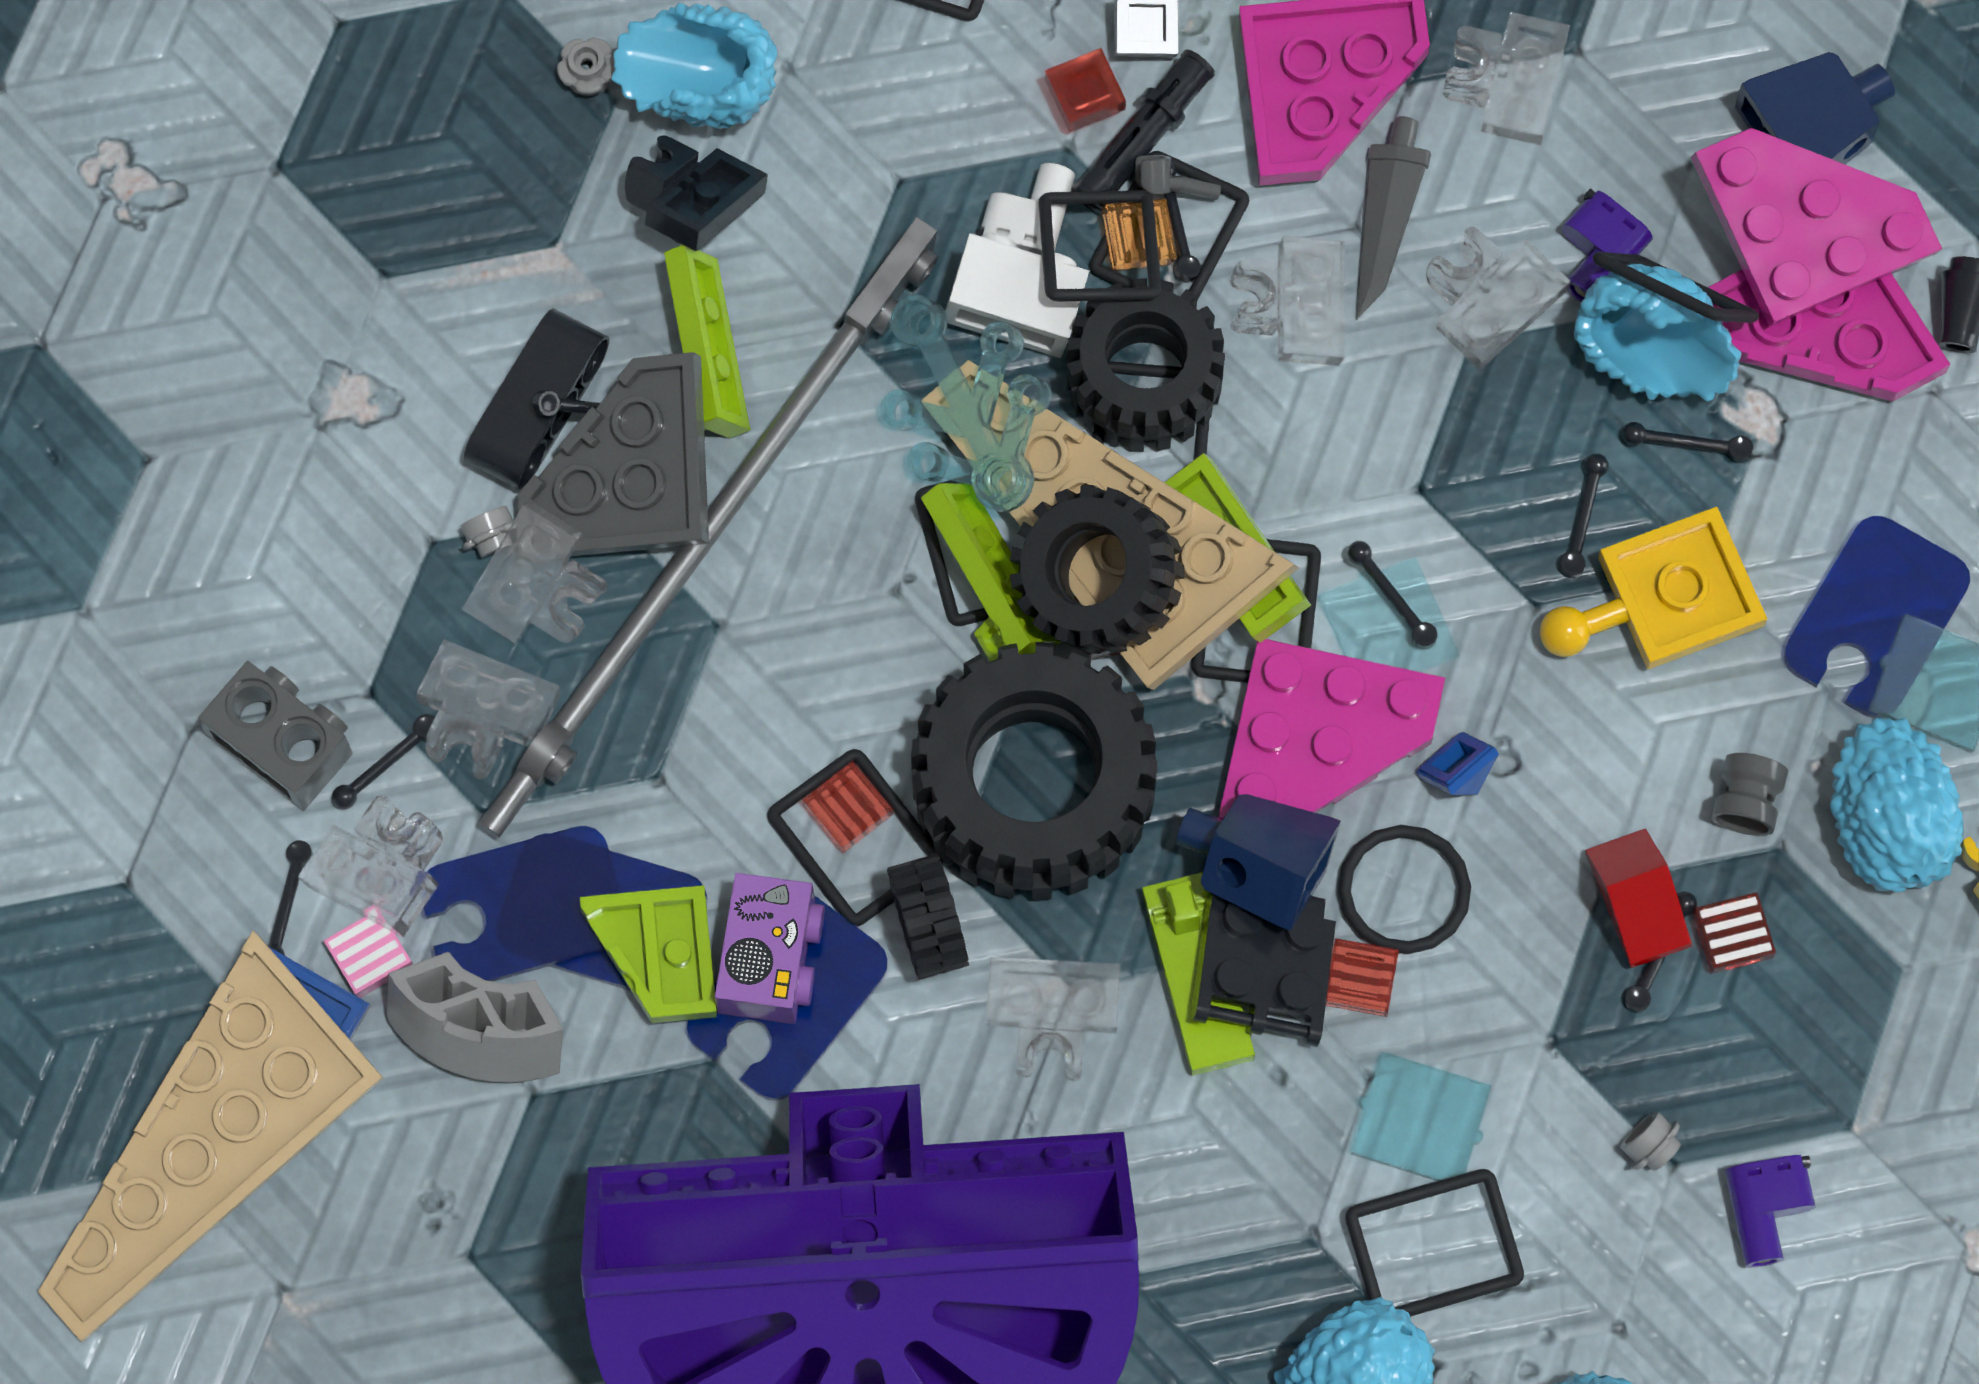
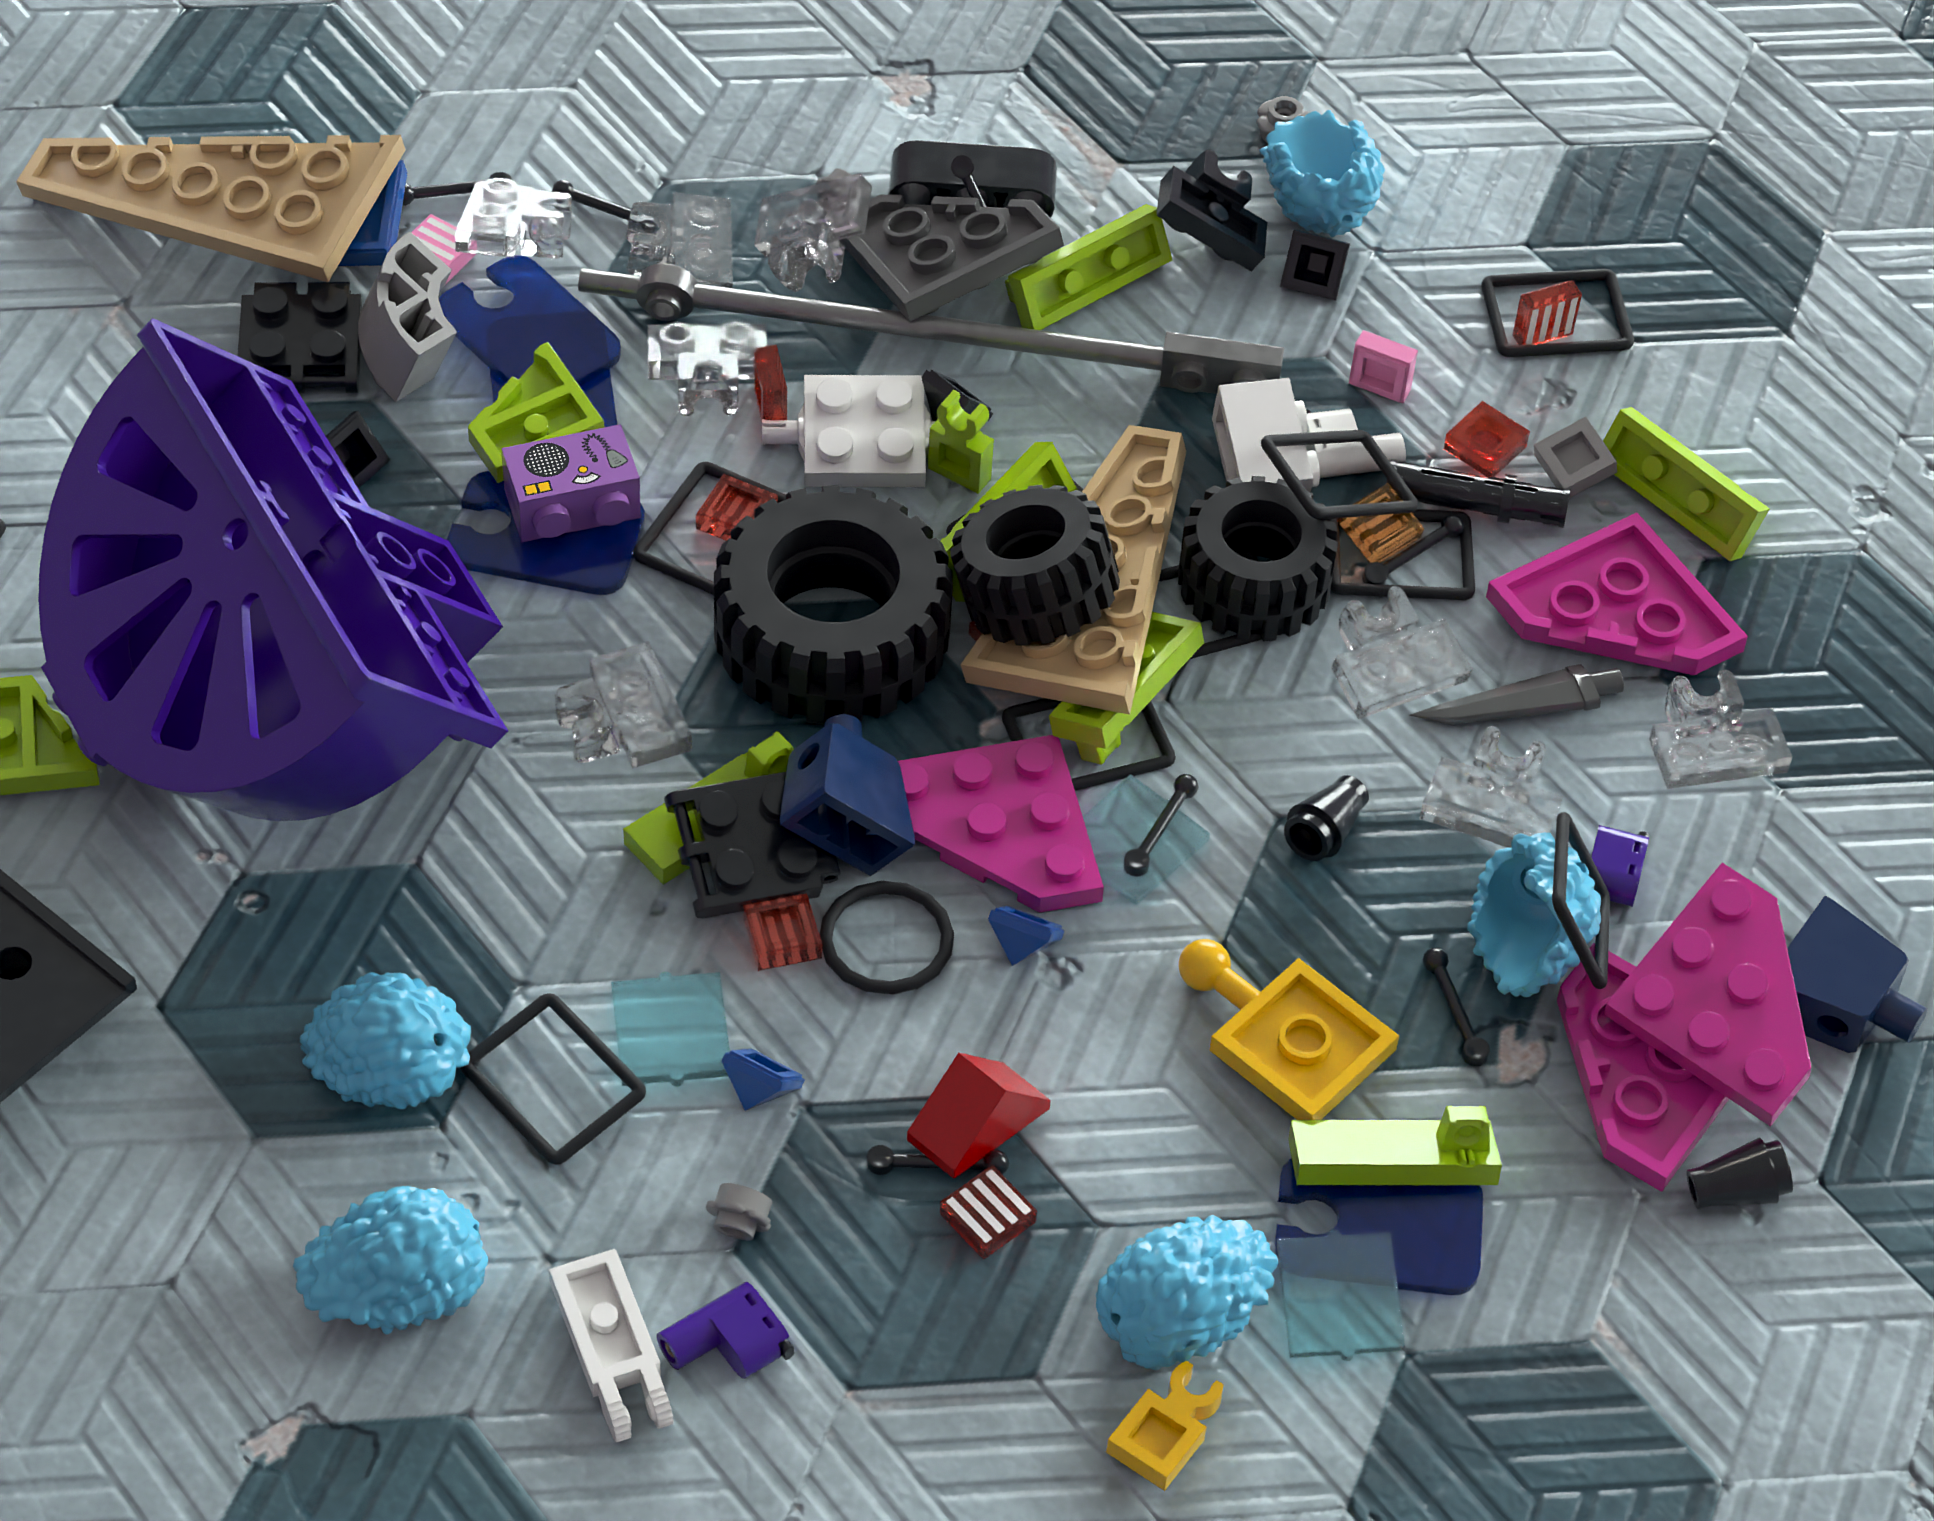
camera: 60 degrees right, 20 degrees down
dark grey brick [198,660,353,812] -> none
clear light blue plant [880,295,1051,512] -> none
black tyre [887,854,969,980] -> none
dark grey hand [1135,155,1221,200] -> none
black hinge [1559,454,1609,579] -> none
dark grey wheel [1711,753,1788,836] -> none
none -> black plate [238,282,362,394]
none -> black slope [326,411,390,489]
none -> white hinge [549,1249,674,1443]
none -> clear plate [648,322,767,416]
none -> blue slope [721,1048,805,1111]
none -> clear red tile [753,344,787,422]
none -> white plate [762,375,936,487]
none -> black slope [921,369,993,421]
none -> lime plate [928,390,994,494]
none -> black slope [1280,229,1351,301]
none -> black cone [1284,775,1369,861]
none -> lime hinge [1288,1105,1502,1185]
none -> bright pink tile [1349,330,1418,403]

